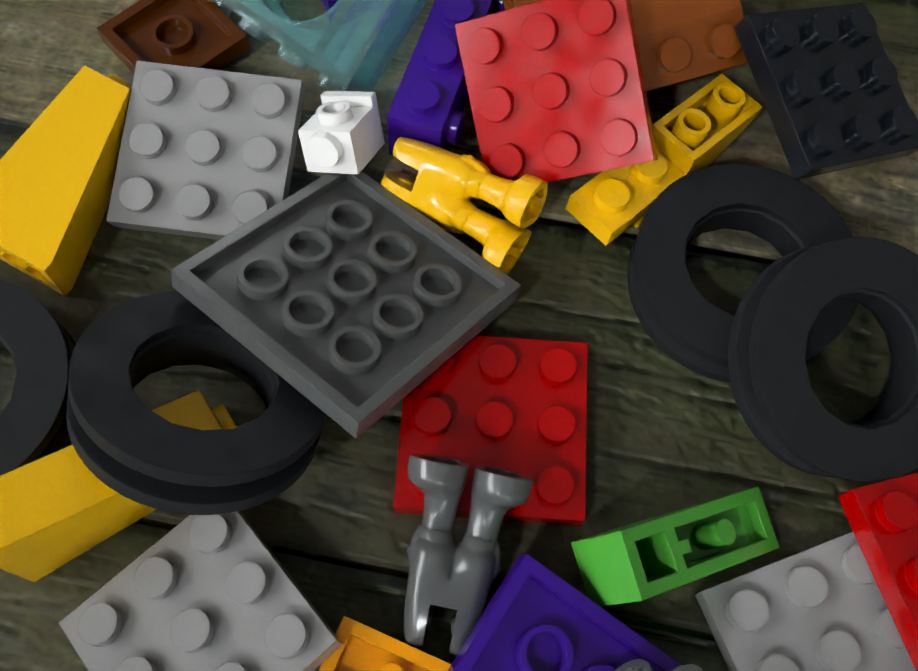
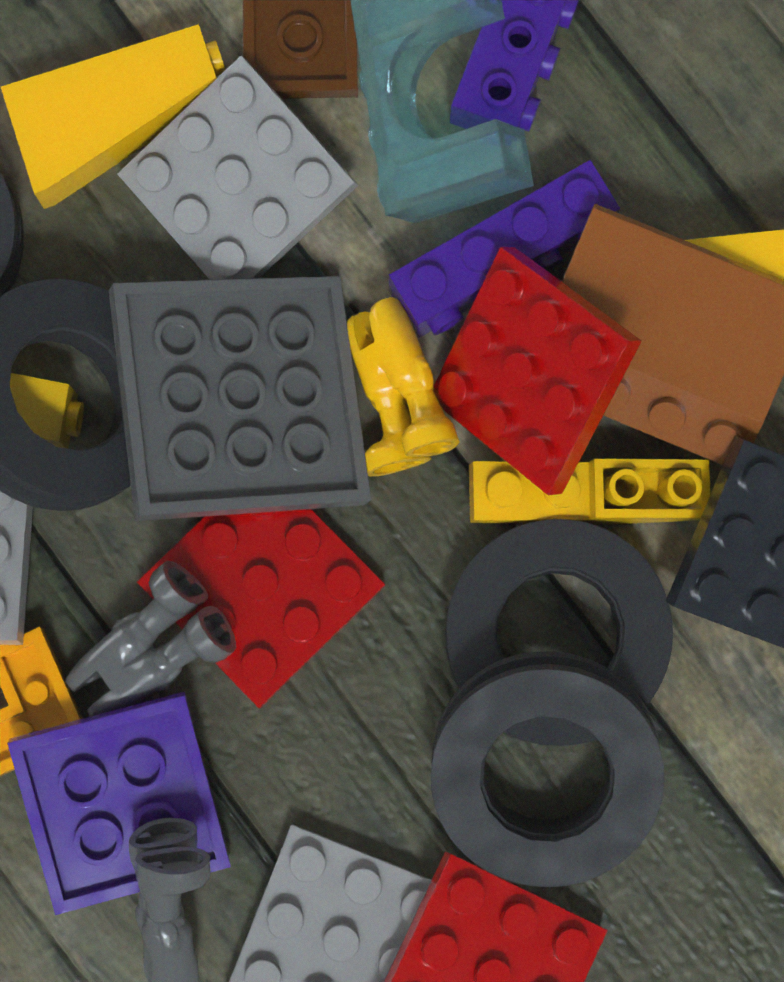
camera: 45 degrees right, 15 degrees up
white brick [298,91,385,174] -> none
bright green slope [571,486,780,607] -> none

